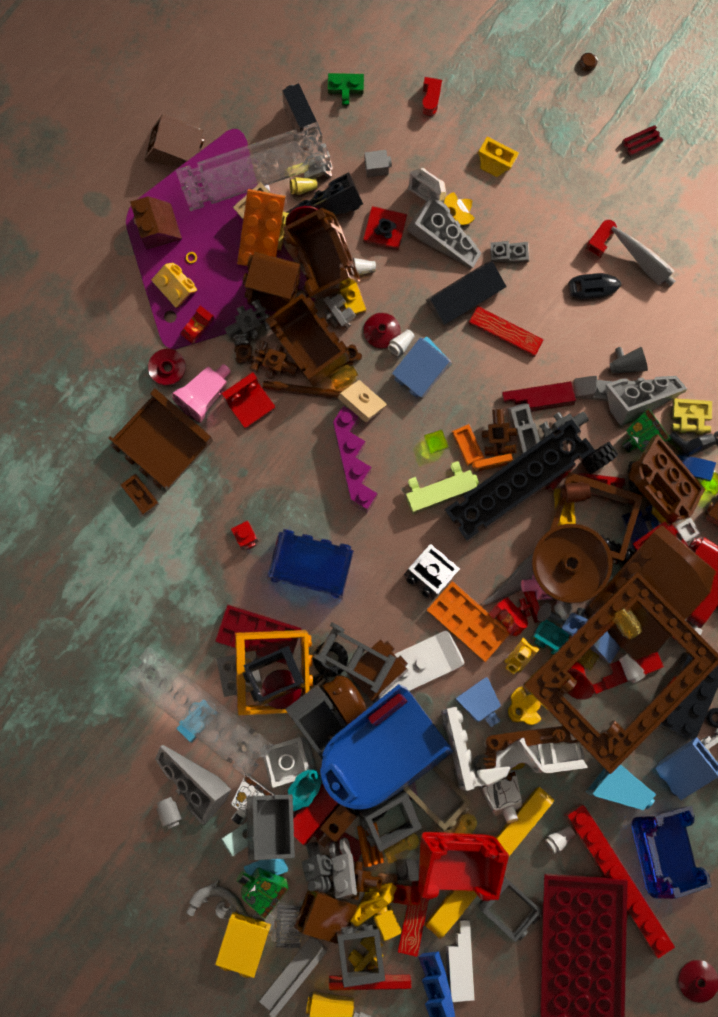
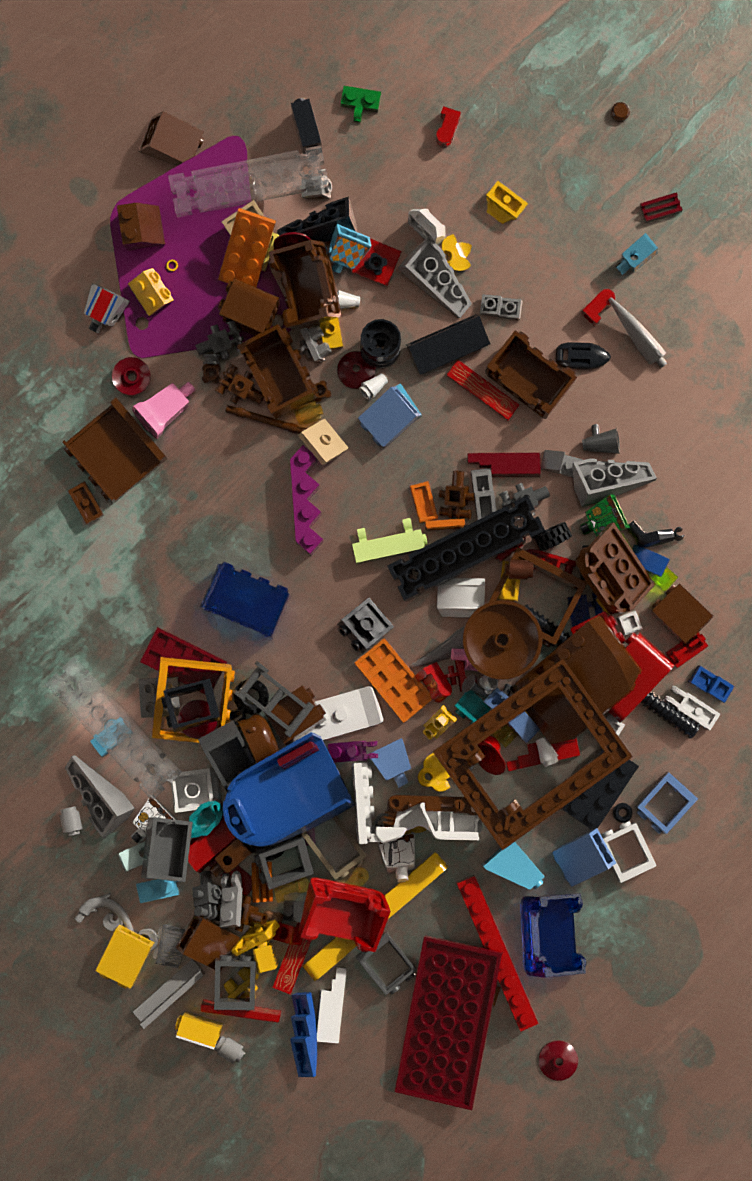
camera: 10 degrees right, 5 degrees up
red leg [180,305,215,344] -> none
red bracket [222,372,275,428] -> none
red bracket [231,520,259,551] -> none
green torso [236,867,288,919] -> none
light yellow cone [290,177,317,196] -> none
light grey brick [364,150,392,177] -> none
clear neon green plate [424,429,448,454] -> none
white cone [545,826,575,854] -> none
clear yellow brick [613,608,642,640] -> none
light yellow plate [672,398,712,435] -> none
none -> torso [84,283,130,333]
none -> medium azure torso [328,224,371,273]
none -> magenta hinge [328,741,378,763]
none -> black wheel [360,319,401,369]
none -> white slope [437,578,485,618]
none -> reddish brown windscreen [485,330,577,419]
none -> medium azure torso [615,233,658,275]

